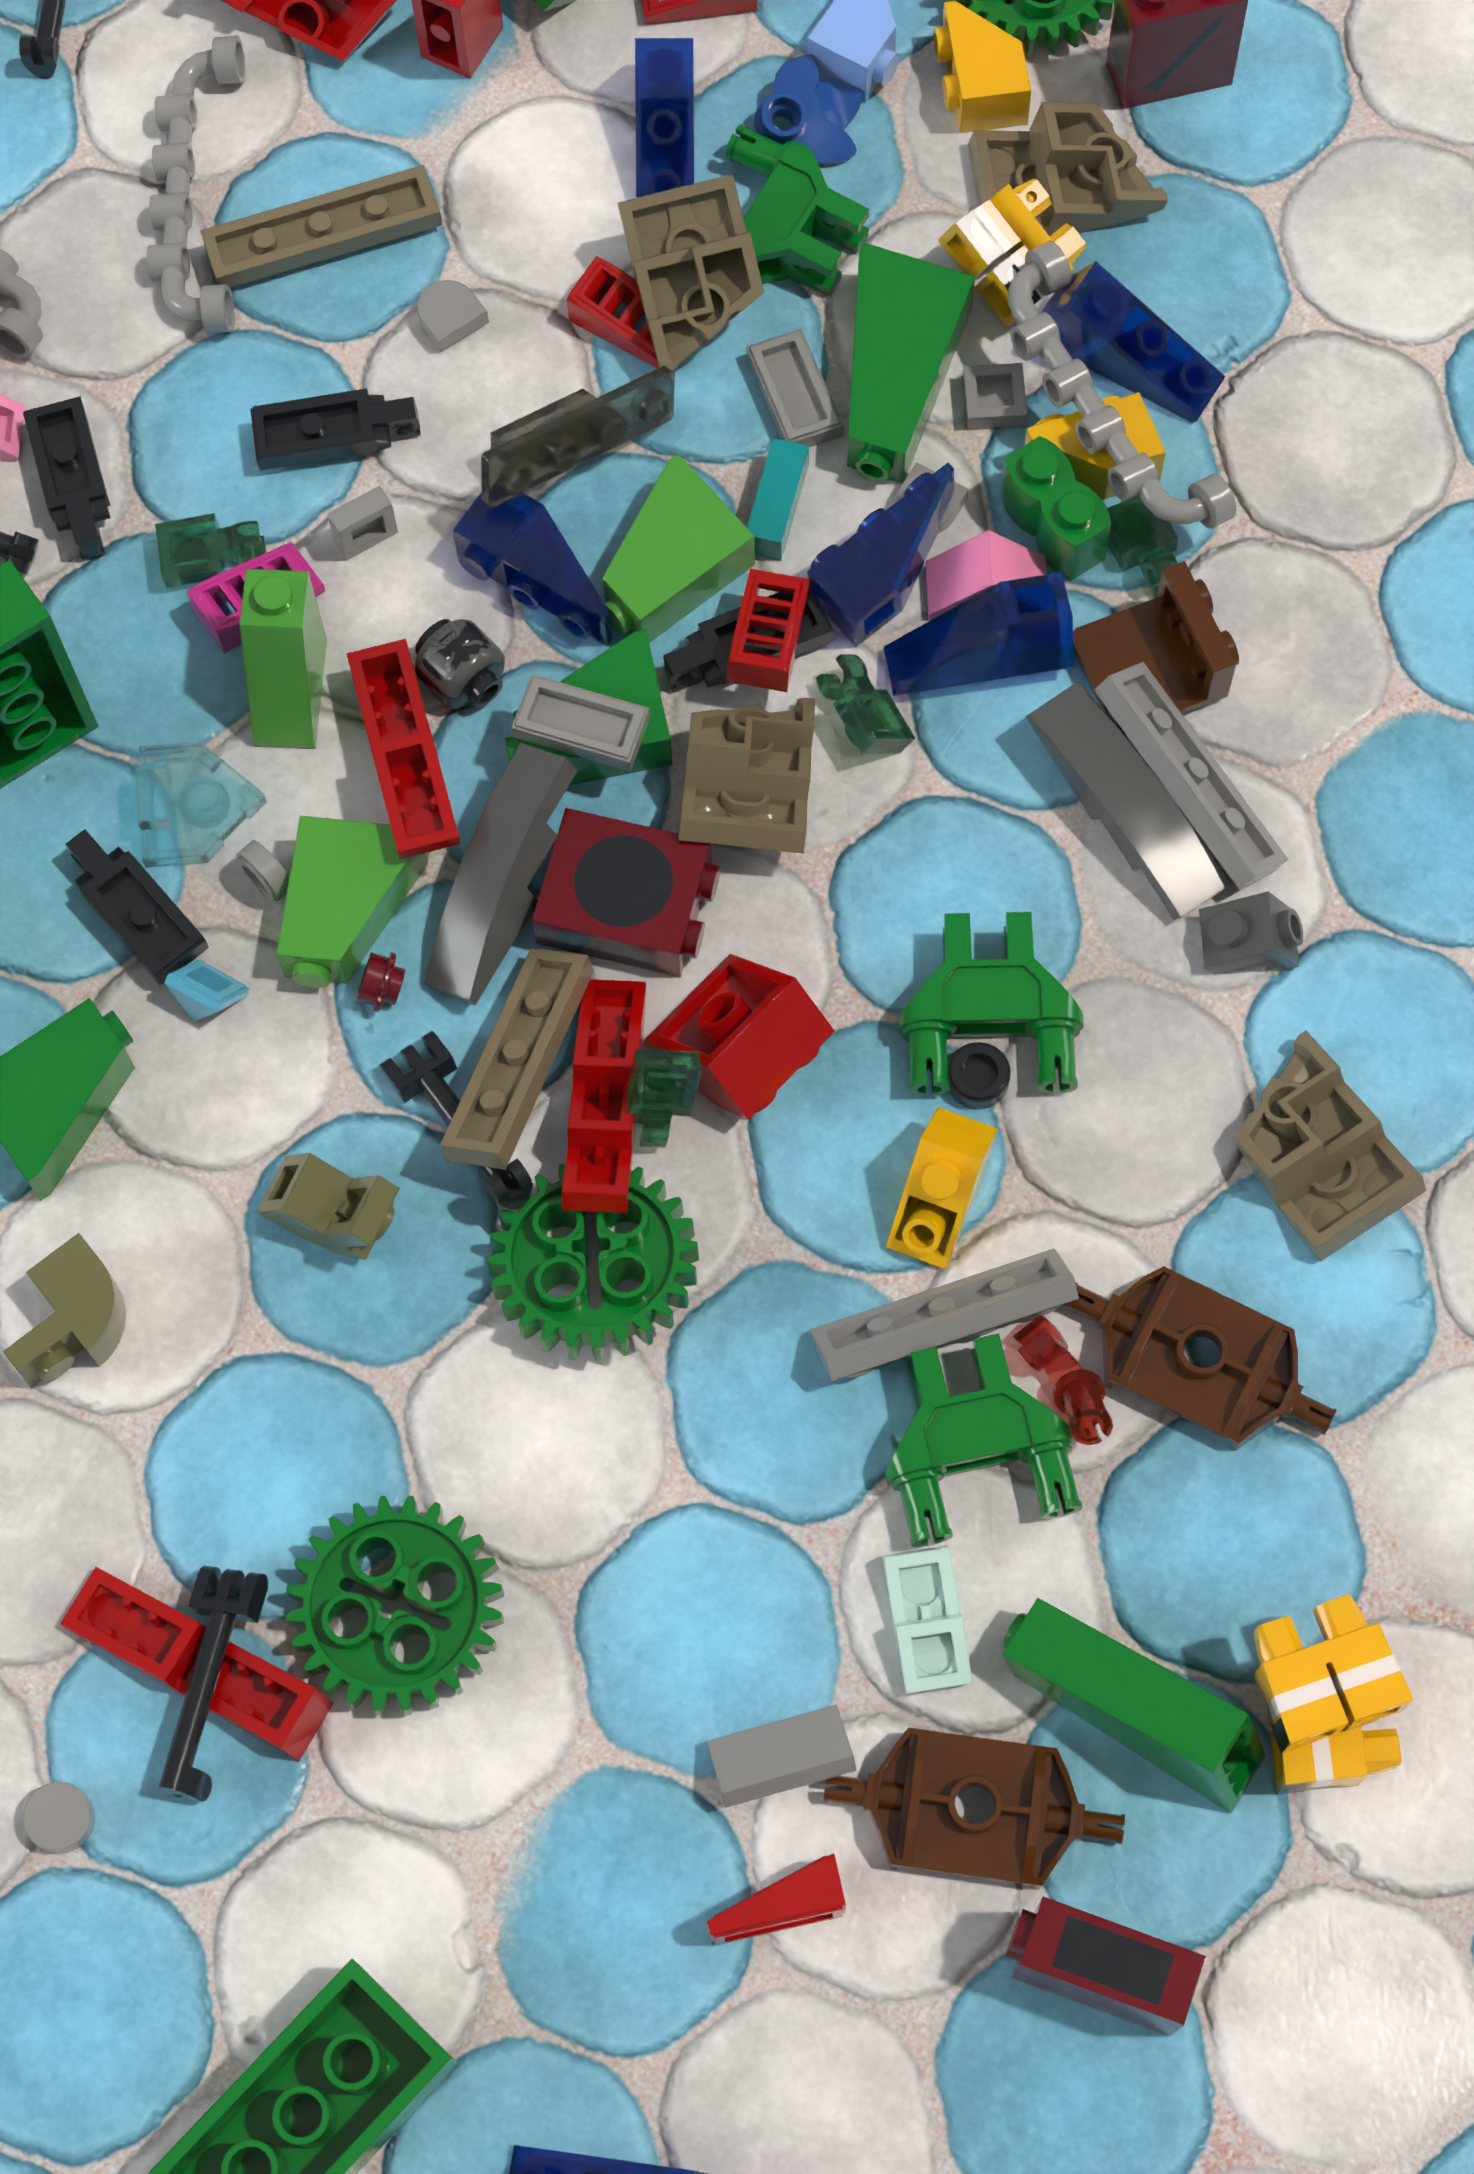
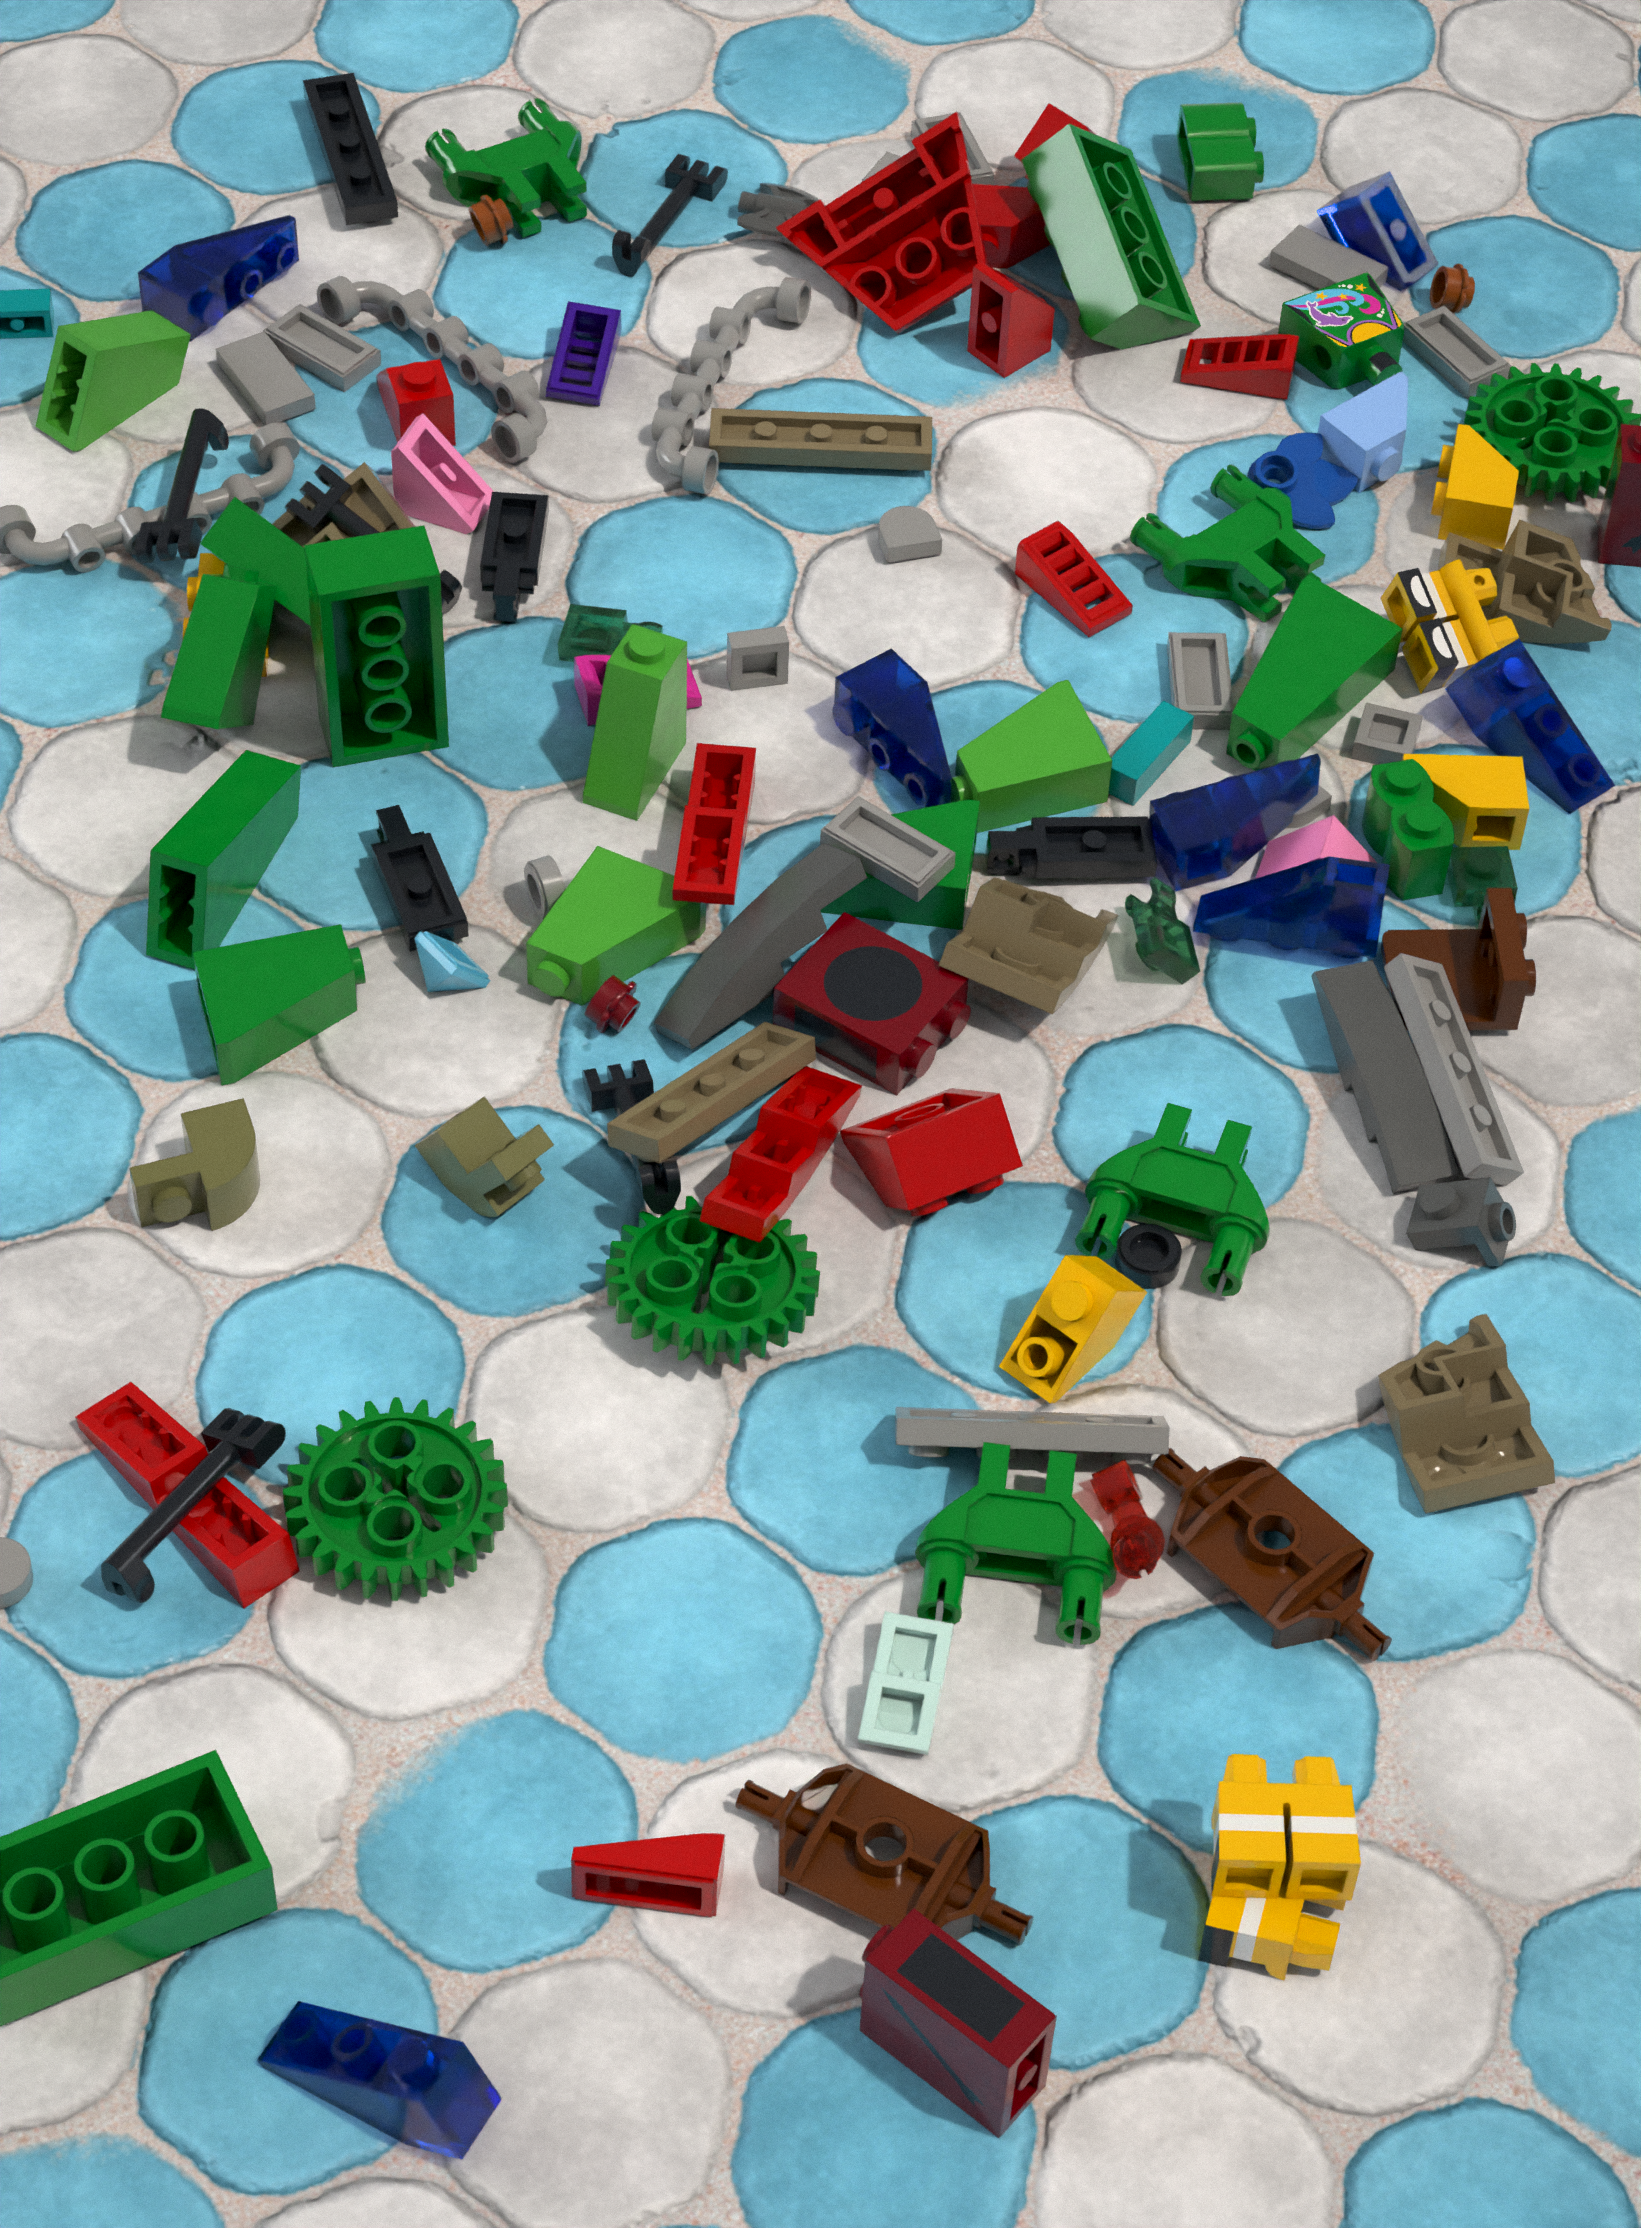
camera: 15 degrees right, 20 degrees down
clear light blue plate [136,742,267,868] -> none
black hinge [250,388,421,471] -> none
head [415,619,505,709] -> none
clear smoke bracket [481,366,675,508] -> none
dark tan slope [617,174,764,376] -> none
clear green plate [626,1049,702,1148] -> none
clear blue slope [635,38,696,198] -> none
light grey tile [707,1704,857,1808] -> none
red slope [727,569,810,692] -> none
green slope [1002,1598,1266,1813] -> none
light grey bar [1008,241,1237,529] -> none
none -> dark purple slope [546,301,622,406]

